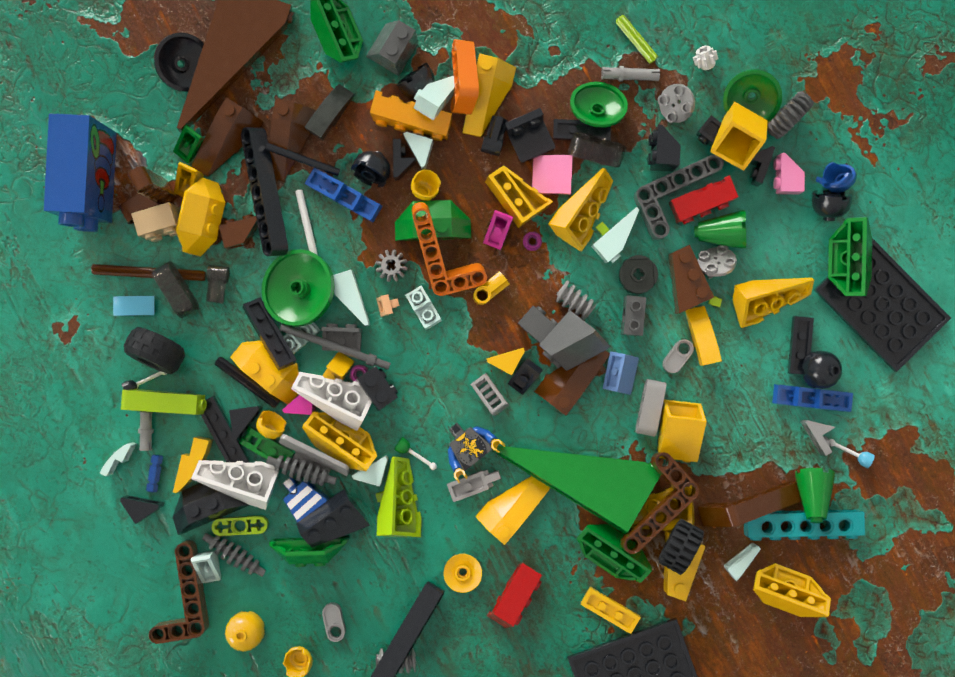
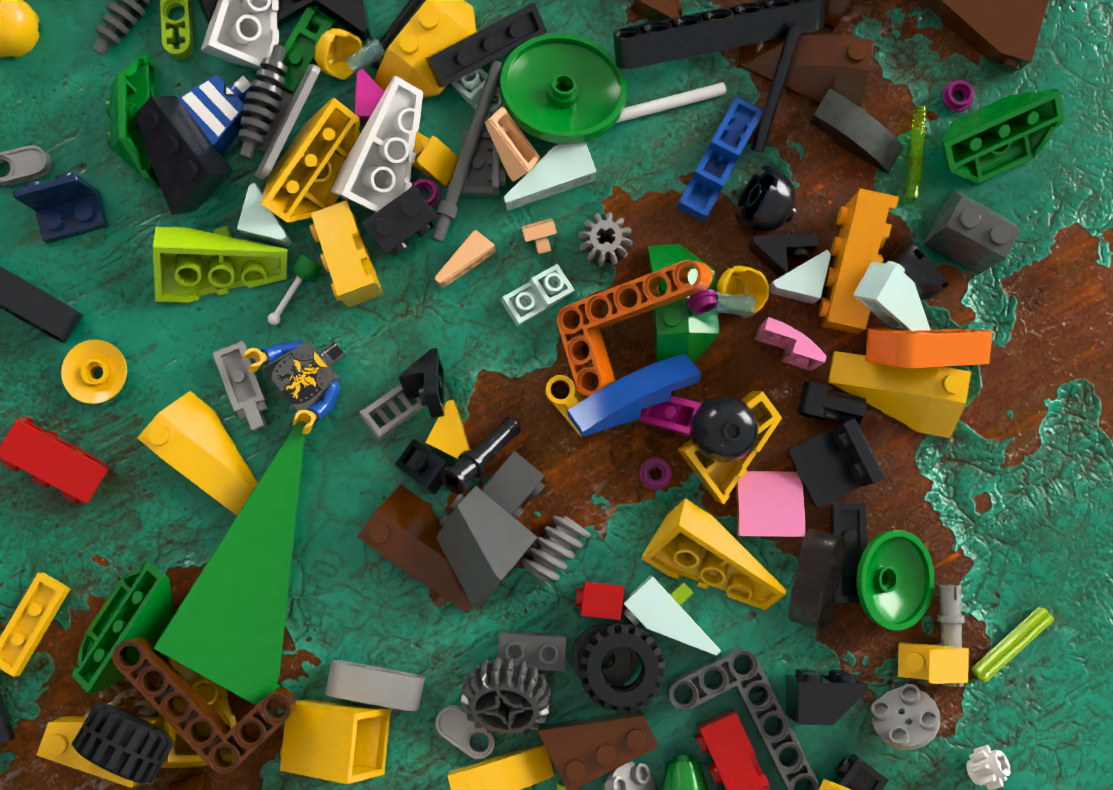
camera: 90 degrees right, 5 degrees down
medium blue panel [602,351,639,395] -> none
none -> dark blue bracket [13,173,109,244]
none -> yellow wedge [309,200,384,308]
none -> clear light blue pin [344,38,386,76]
none -> black slope [399,348,445,418]
none -> light nougat slope [435,230,496,289]
none -> black pin [440,417,521,494]
none -> dark grey gear [460,657,552,737]
none -> light nougat slope [484,106,541,182]
none -> blue slope [567,354,701,437]
none -> red brick [575,581,624,620]
none -> black tyre [579,623,665,713]
none -> magenta plate [685,288,718,315]
none -> black cylinder [690,396,759,463]
none -> clear light blue pin [713,292,756,319]
none -> bright pink slope [754,317,827,371]
none -> yellow slope [898,642,969,684]
none -> clear neon green bar [905,106,927,201]
none -> magenta plate [941,80,974,112]

